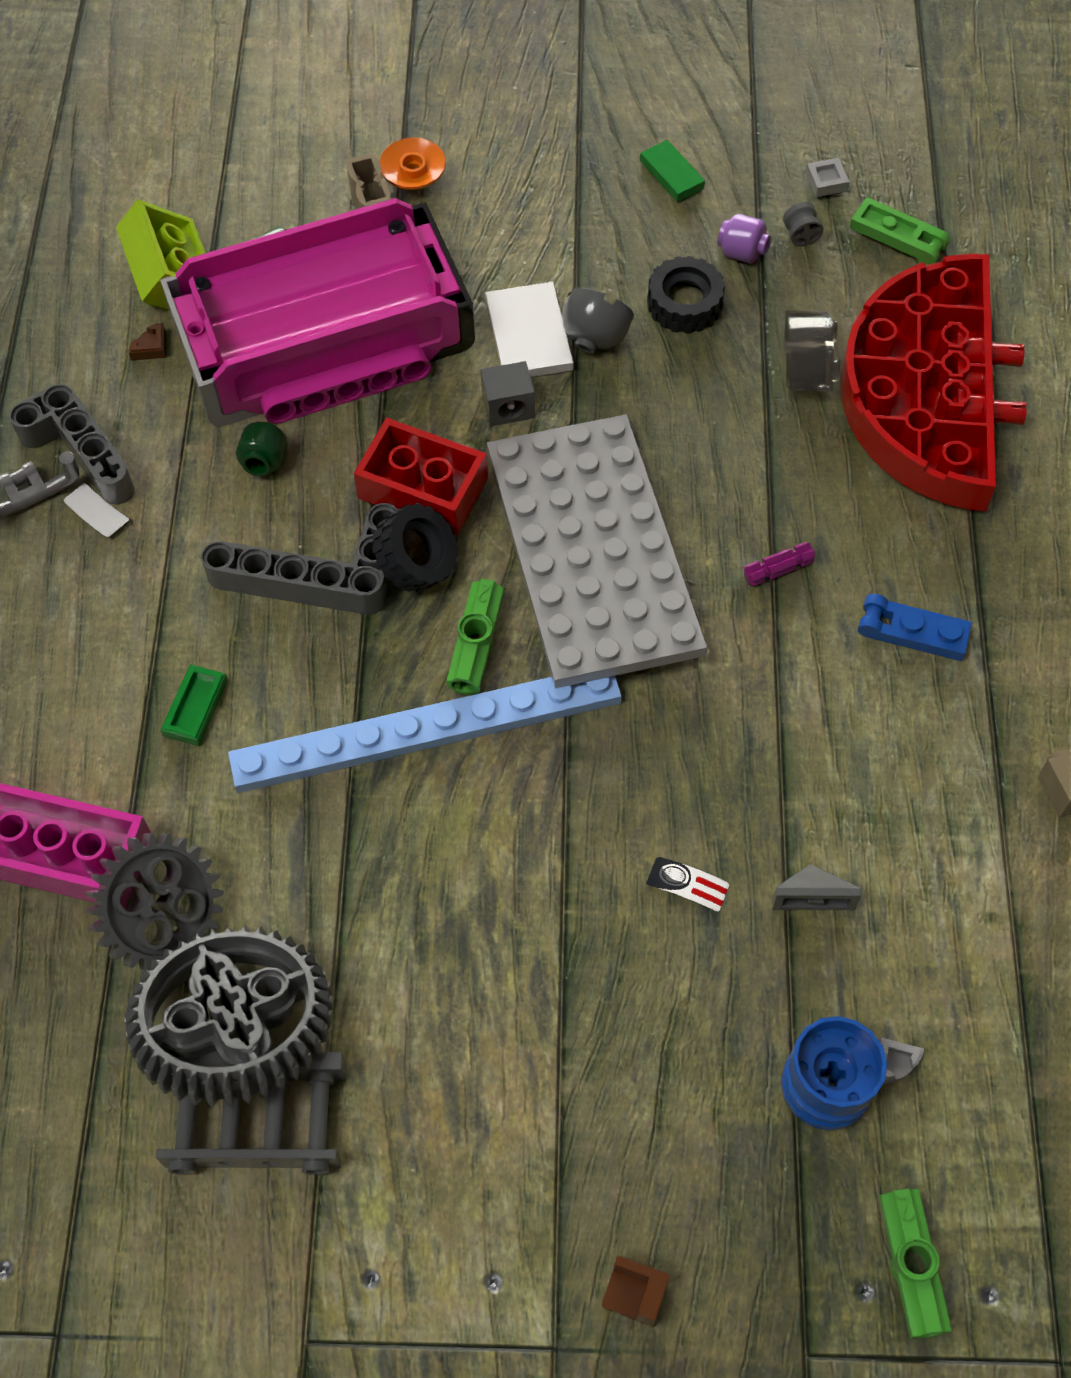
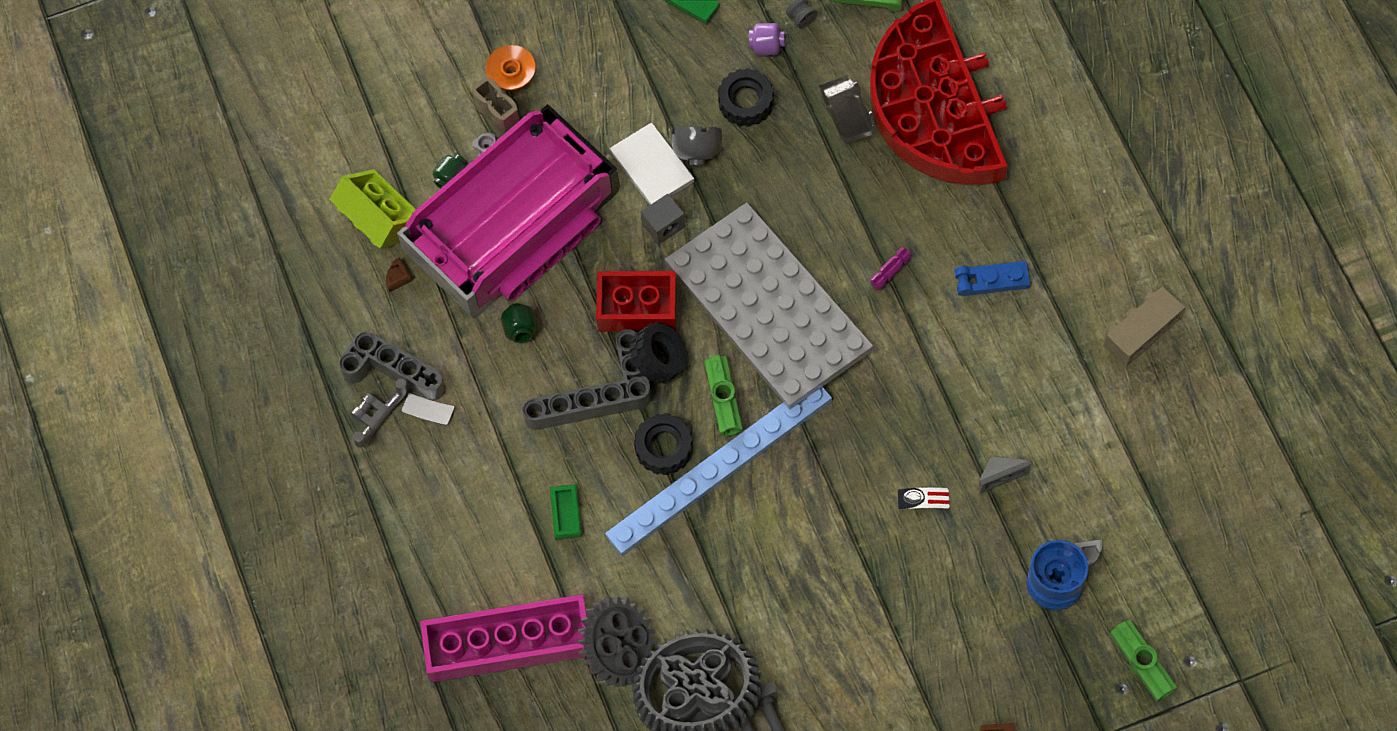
camera: 20 degrees left, 5 degrees up
none -> black tyre [634,413,693,475]

